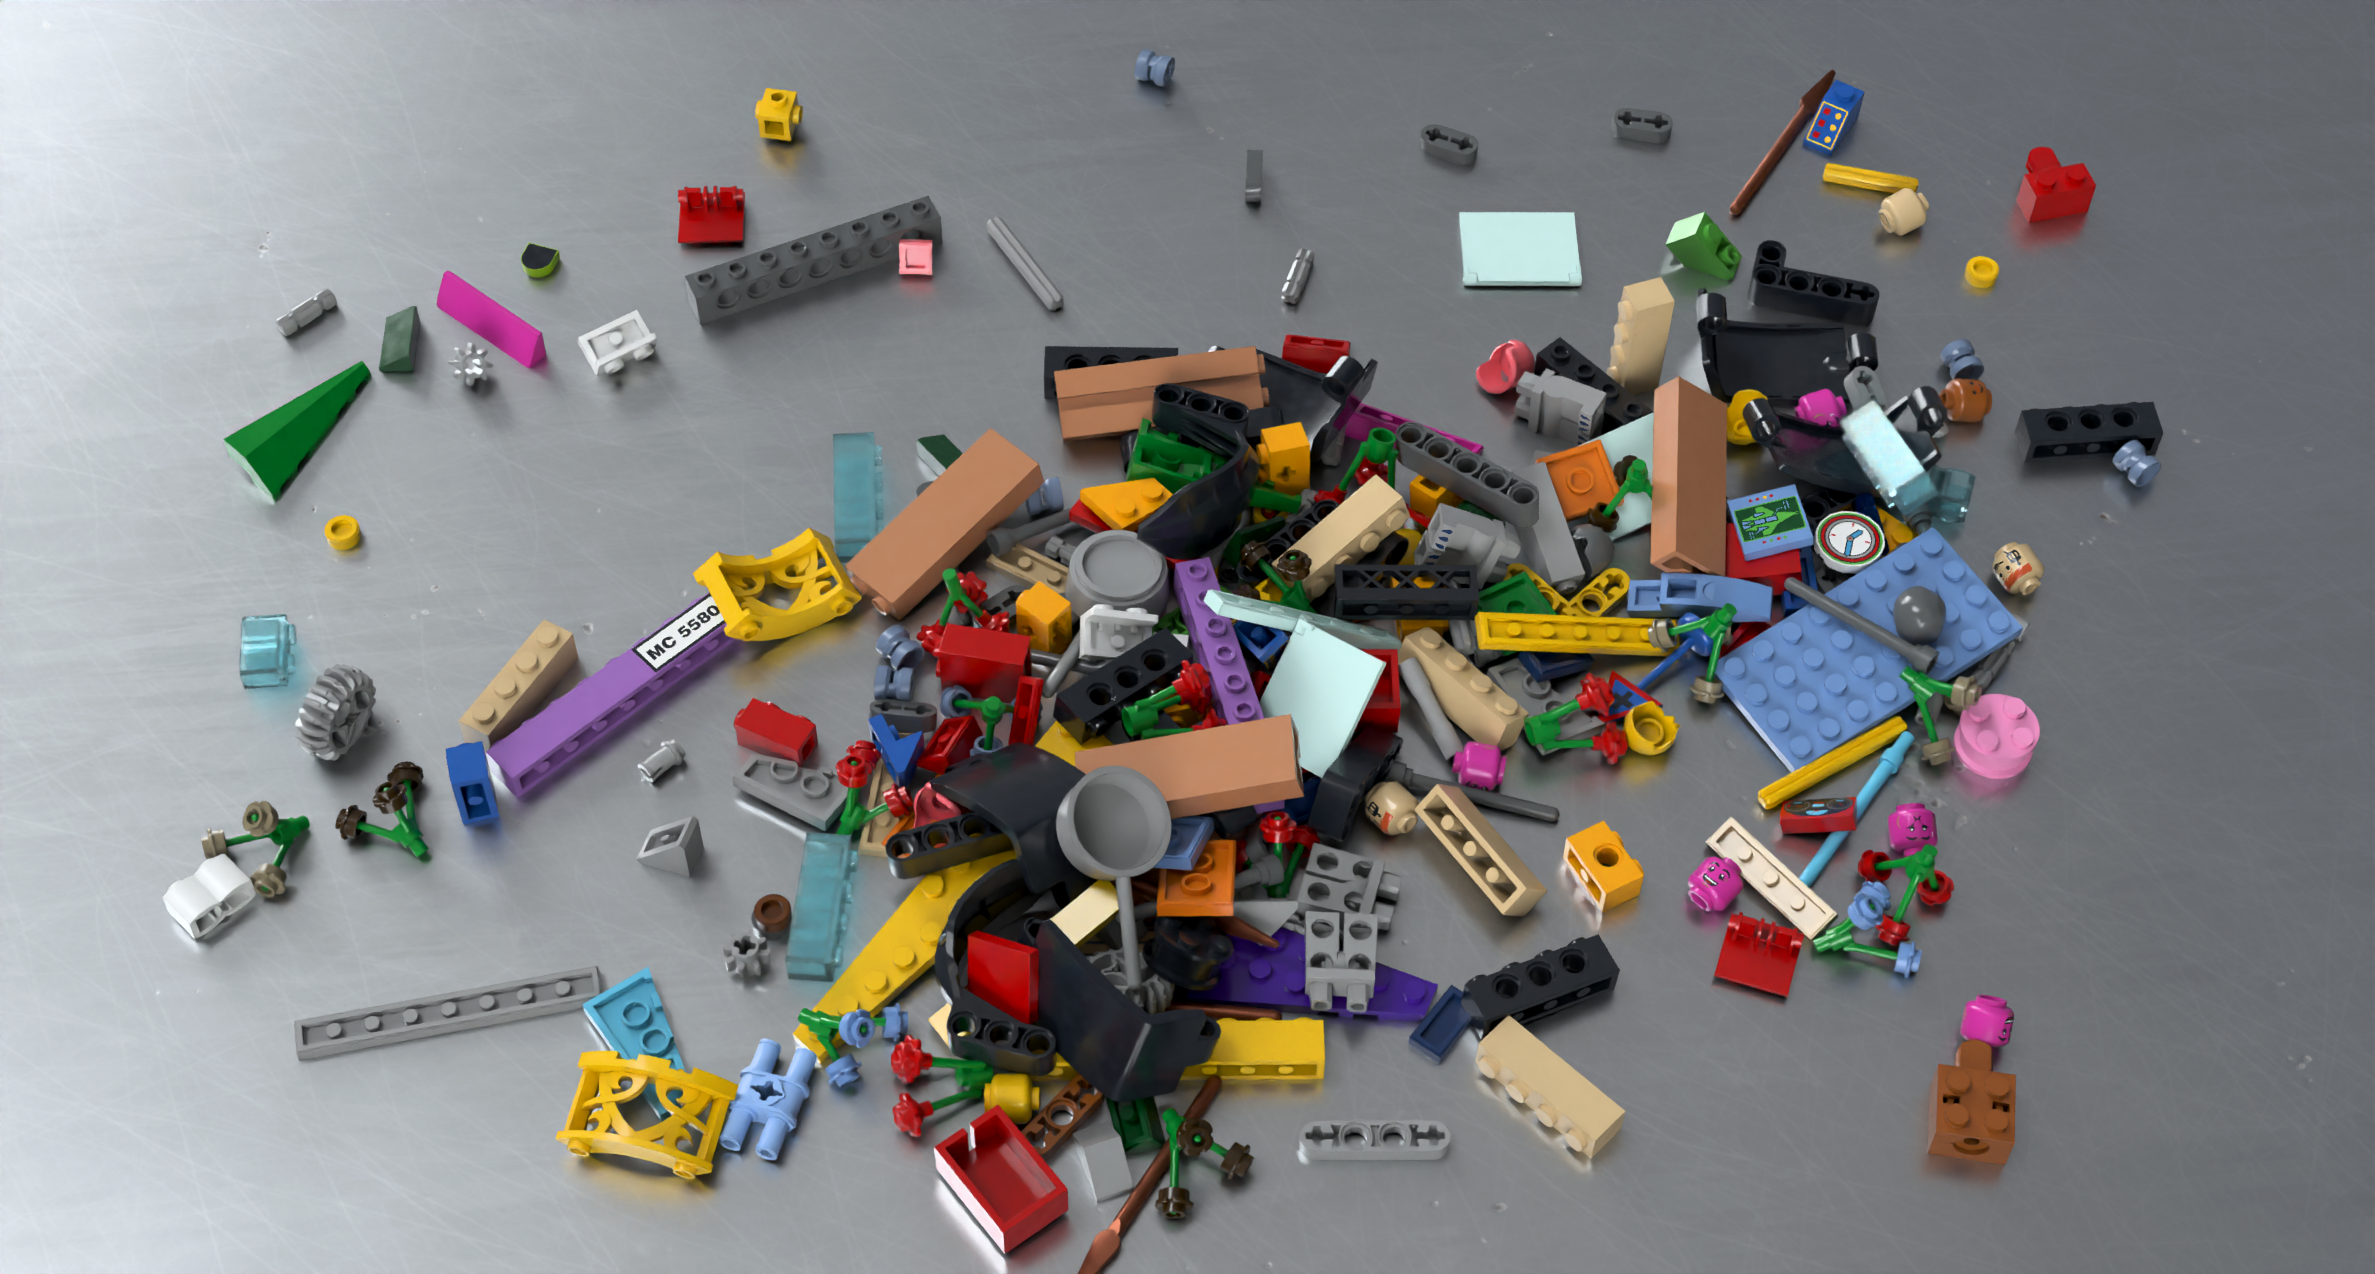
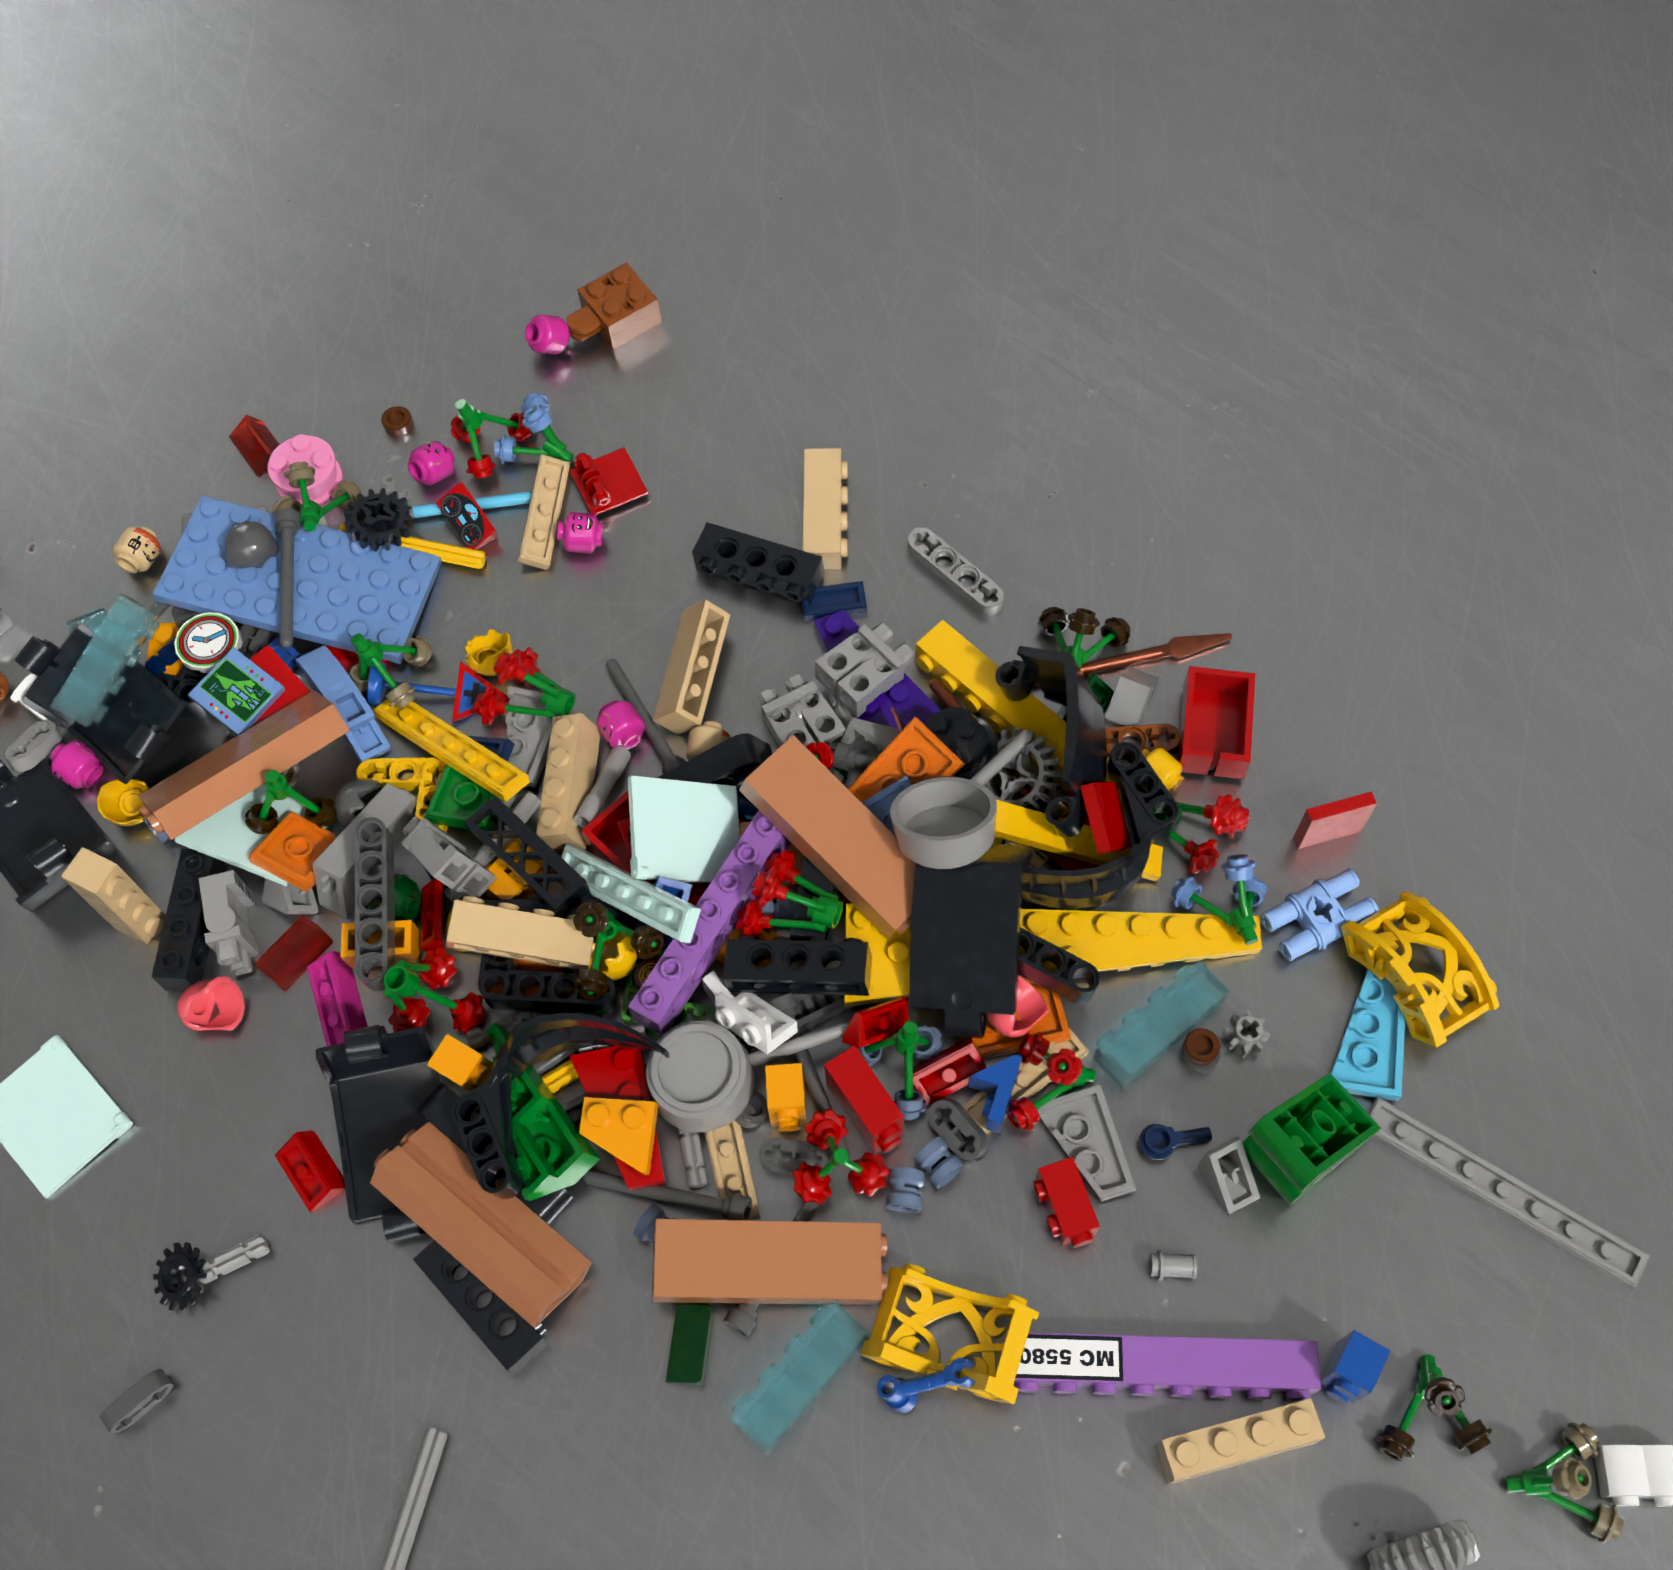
camera: 130 degrees left, 10 degrees up
light orange brick [1563,820,1644,913] -> none
none -> black gear [153,1242,207,1311]
none -> clear red slope [229,415,280,477]
none -> clear red slope [254,915,333,991]
none -> black gear [344,488,414,552]
none -> reddish brown tile [381,406,413,437]
none -> blue brick [877,1358,975,1413]
none -> dark blue plate [1139,1124,1212,1160]
none -> green brick [1242,1073,1381,1205]
none -> tile [1293,791,1377,849]

